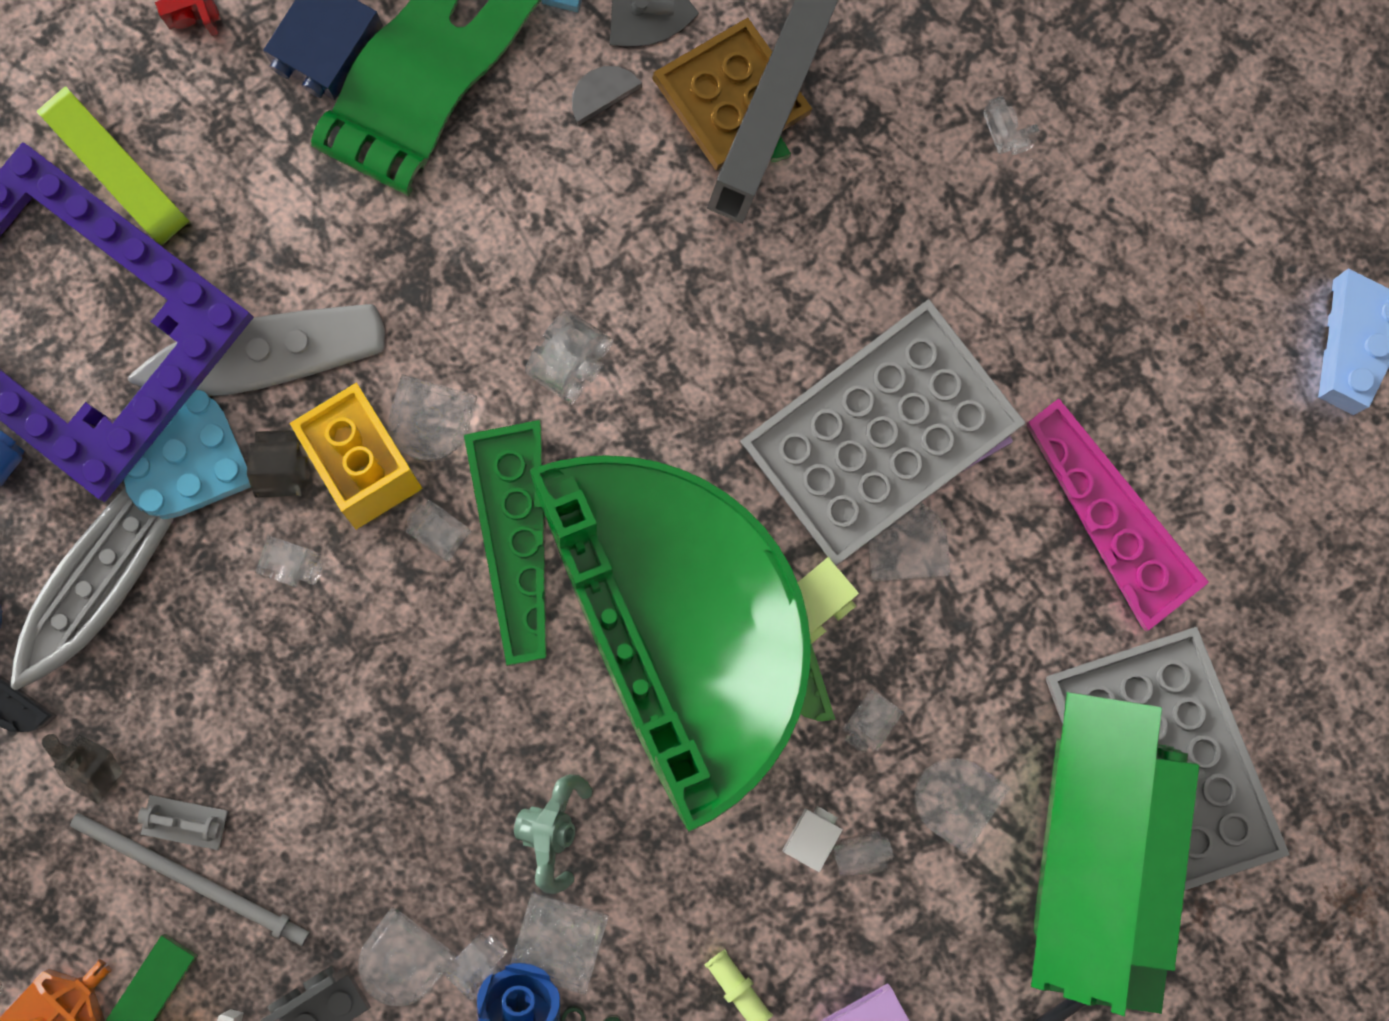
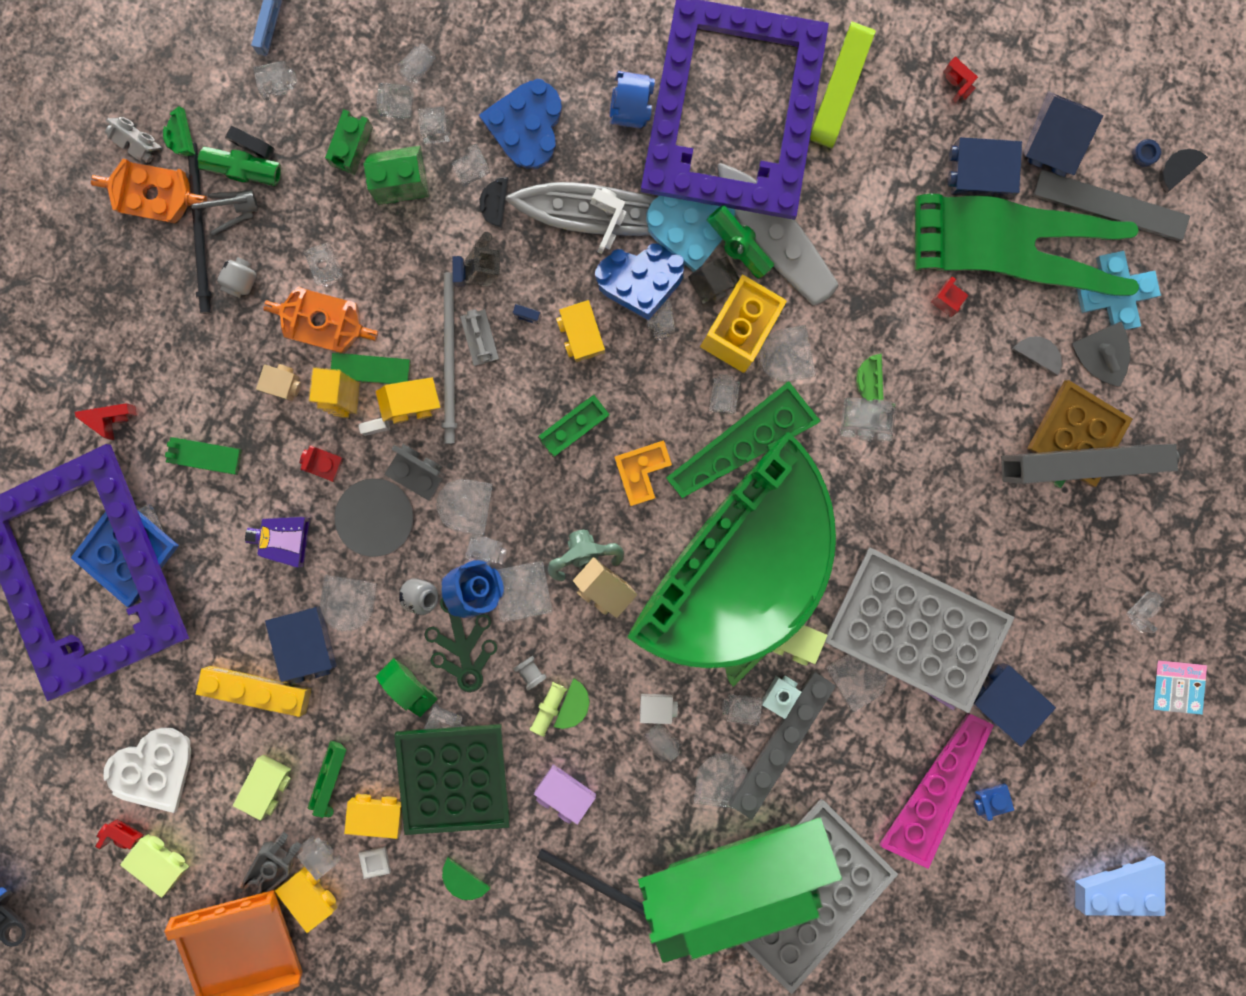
camera: 55 degrees right, 5 degrees up
none -> yellow brick [375,377,440,424]
none -> dark blue tile [452,256,466,287]
none -> dark blue tile [513,304,542,325]
none -> light grey bush [513,655,547,690]
none -> green hinge [538,394,610,458]
none -> bright green tile [553,678,590,729]
none -> yellow brick [556,300,605,362]
none -> tan brick [573,557,638,618]
none -> white bracket [590,188,627,254]
none -> plate [595,243,684,320]
none -> light orange plate [614,440,672,507]
none -> green piece [706,205,774,279]
none -> dark grey plate [729,671,836,820]
none -> light aqua brick [760,675,801,719]
none -> bright green tile [855,353,884,406]
none -> red panel [931,277,968,317]
none -> dark blue brick [973,663,1056,747]
none -> blue bracket [973,783,1014,821]
none -> sticker [1153,660,1207,715]

